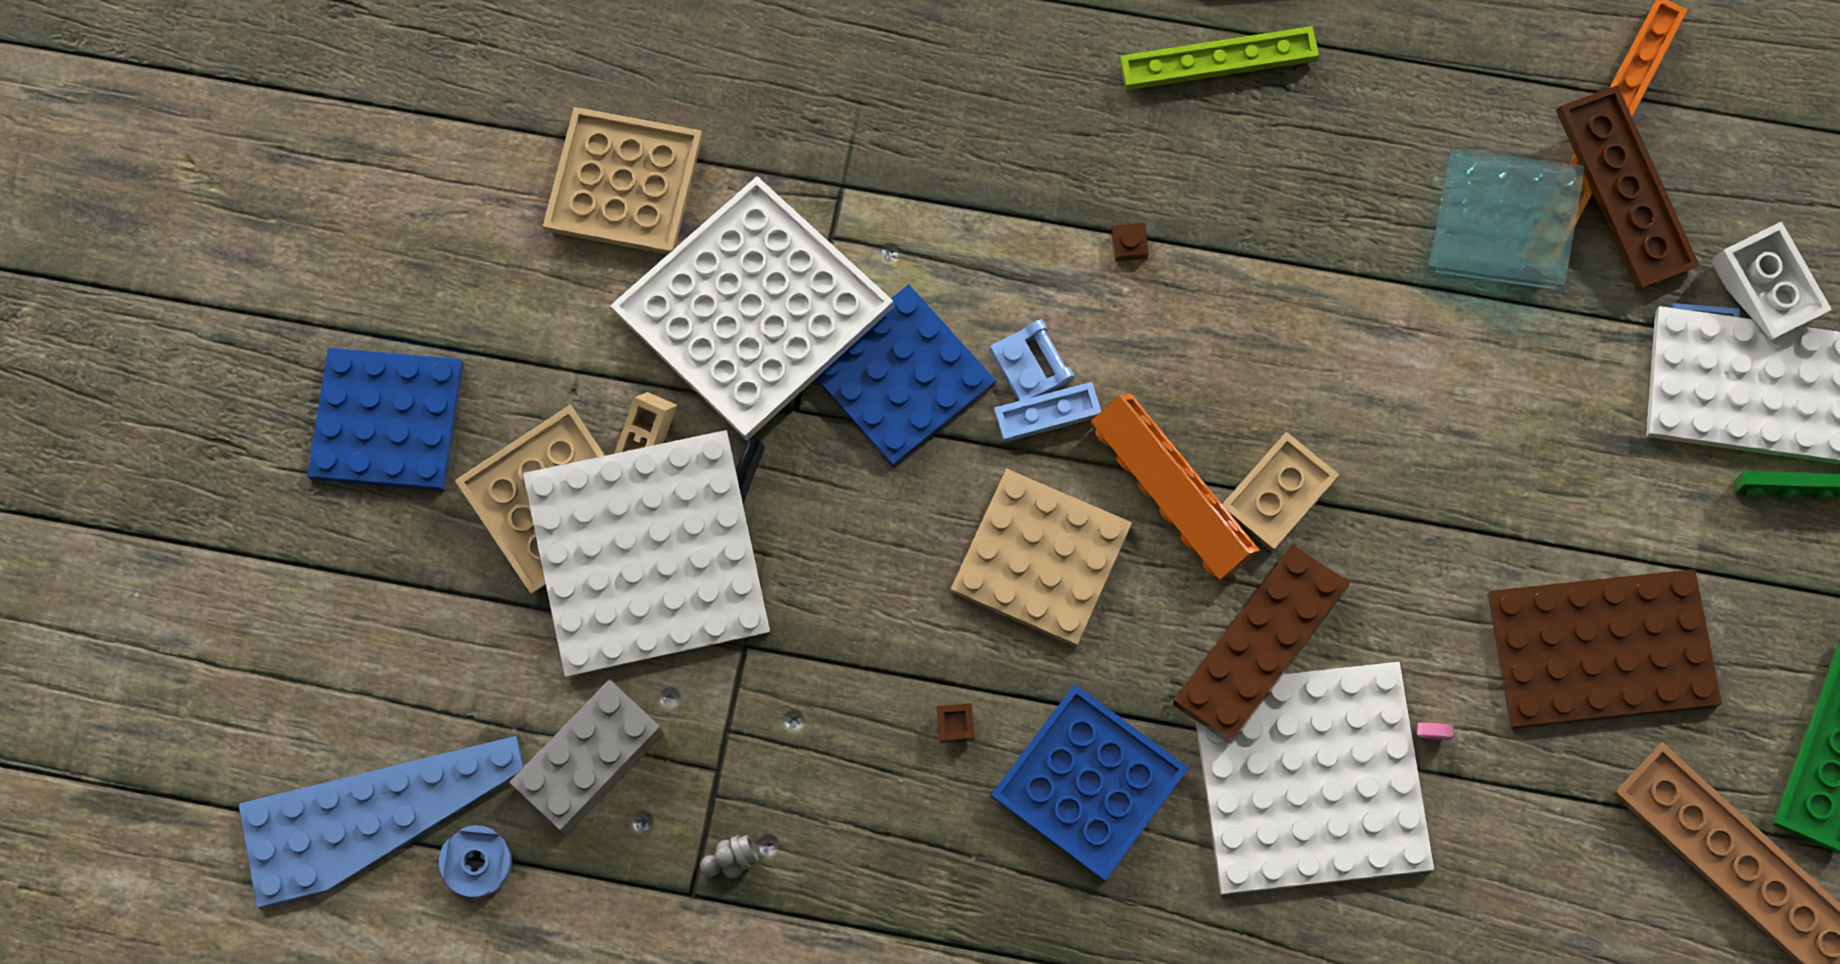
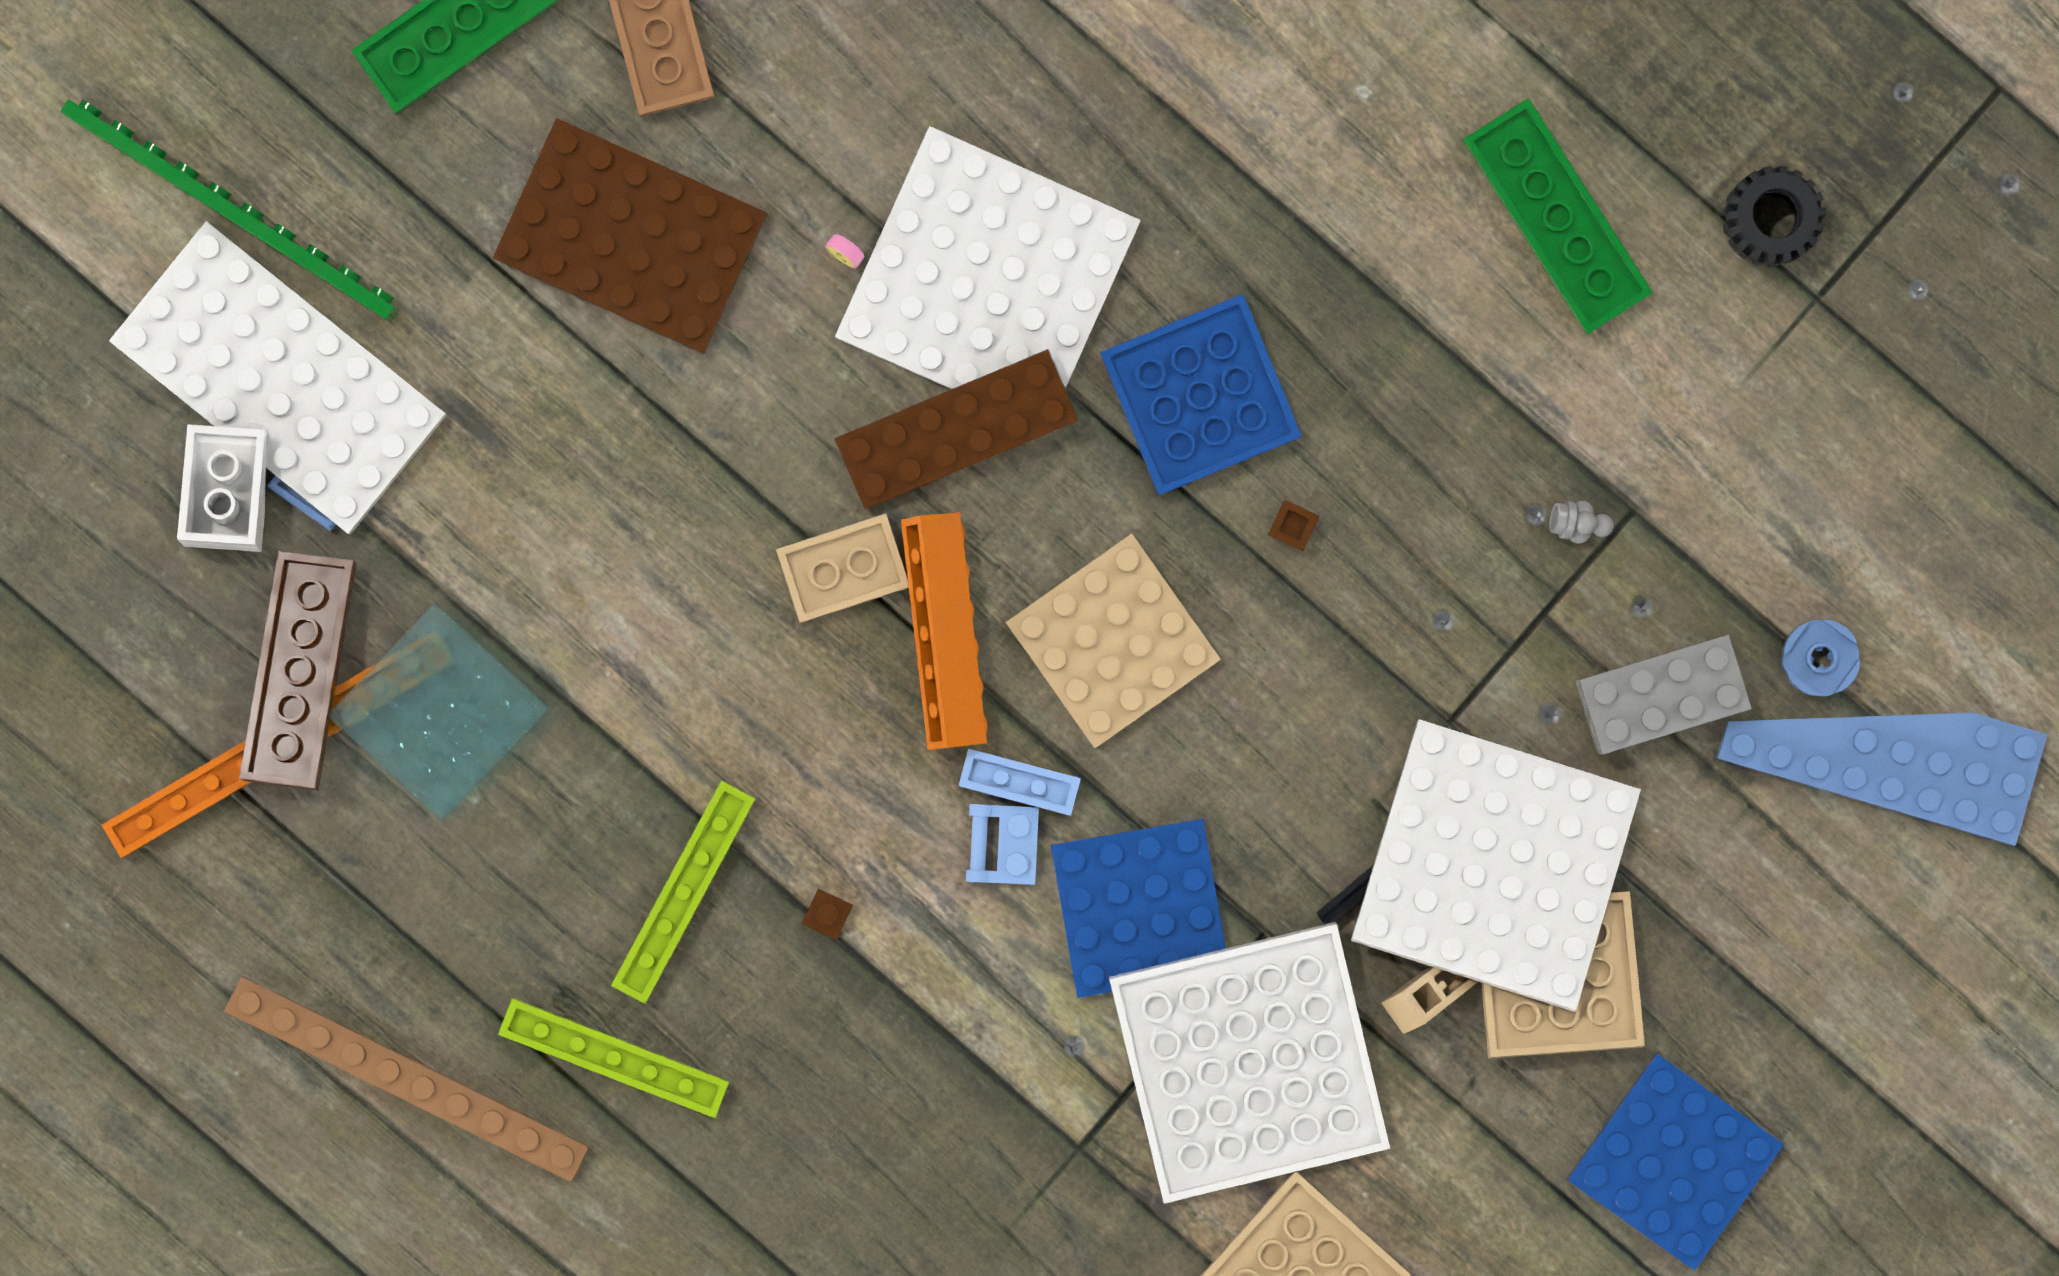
camera: 150 degrees left, 15 degrees up
none -> lime plate [611,780,756,1004]

